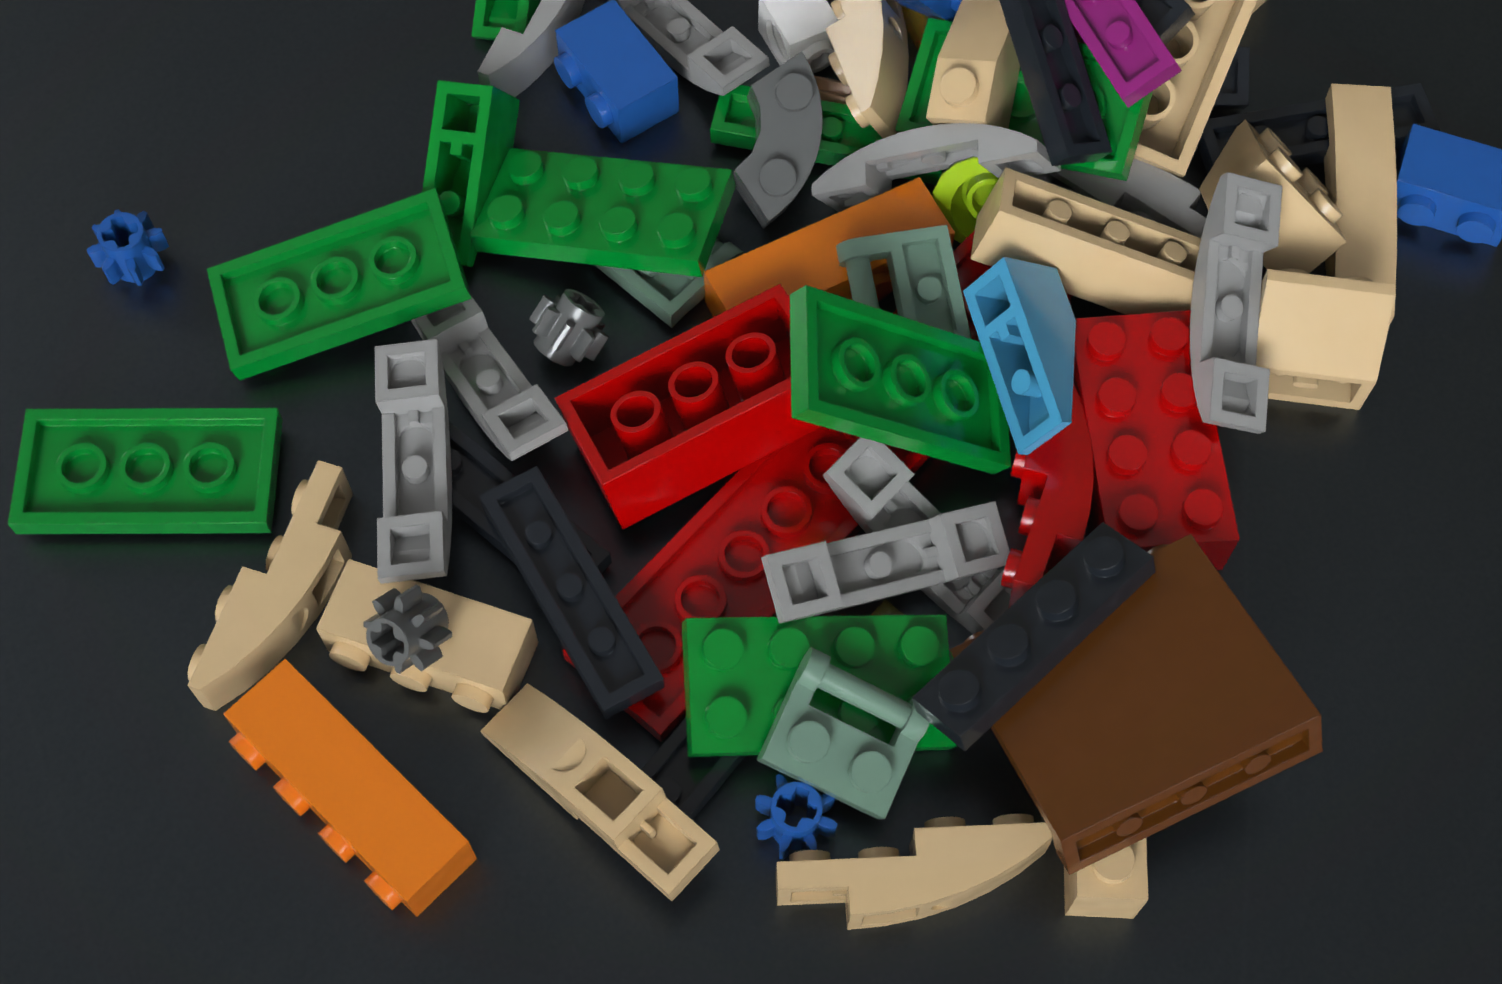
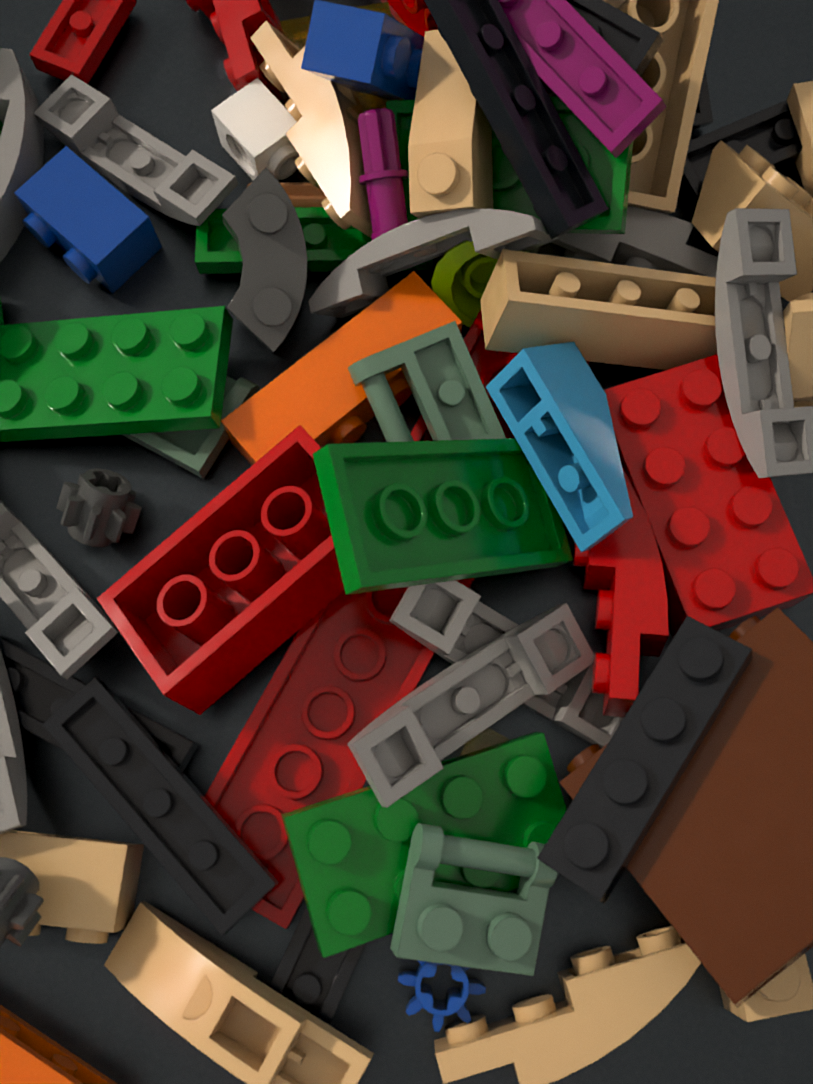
camera: 10 degrees left, 10 degrees up
none -> magenta axle [358,108,409,240]

